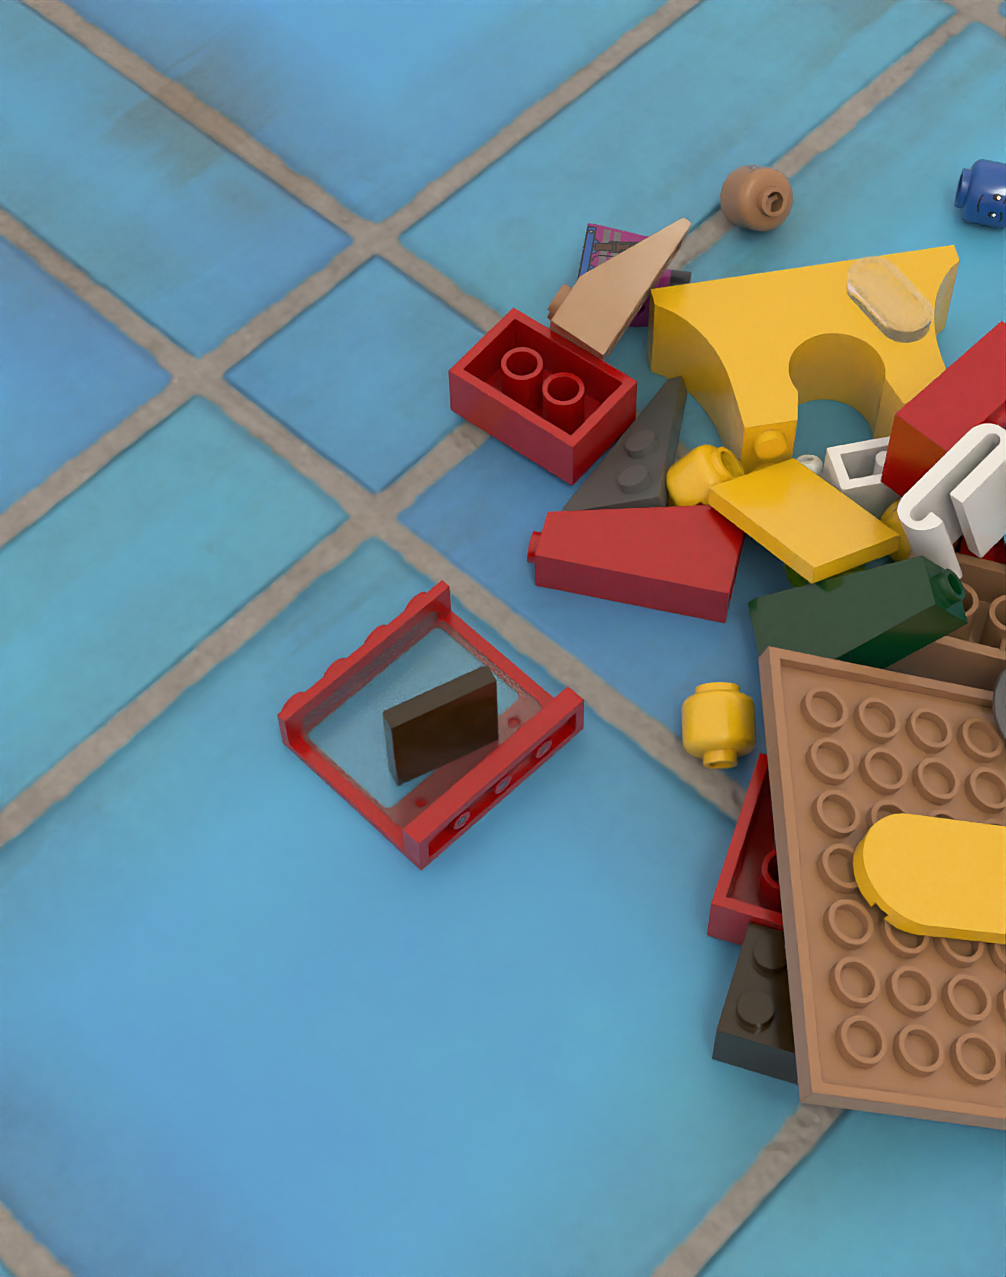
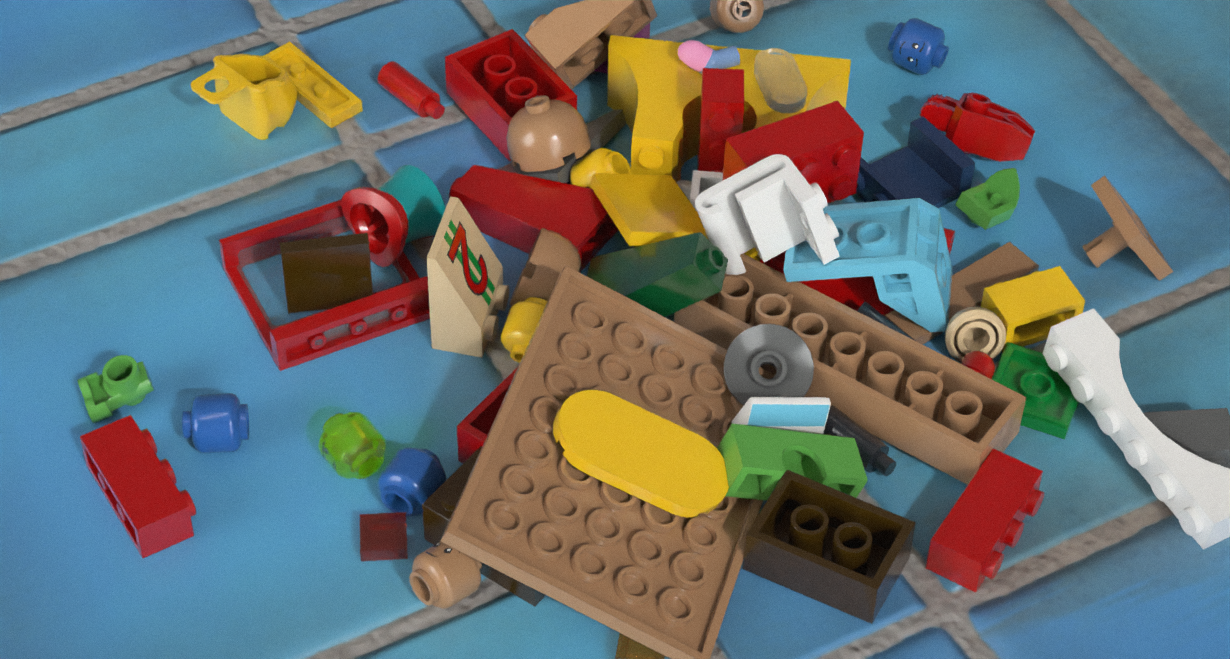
camera: 15 degrees right, 10 degrees down
none -> bright green plate [77,355,154,423]
none -> red brick [80,415,196,558]
none -> blue head [182,393,249,453]
none -> yellow piece [191,54,297,140]
none -> yellow tile [263,41,363,128]
none -> clear neon green head [318,412,386,479]
none -> hat [341,165,446,267]
none -> clear red tile [360,512,408,561]
none -> red cylinder [377,61,445,119]
none -> blue head [378,448,446,517]
none -> medium nougat head [409,541,482,609]
none -> tan slope [427,197,509,358]
none -> medium nougat cylinder [506,96,591,172]
none -> medium nougat cylinder [509,228,581,305]
none -> arm [678,40,740,74]
none -> red brick [697,68,744,173]

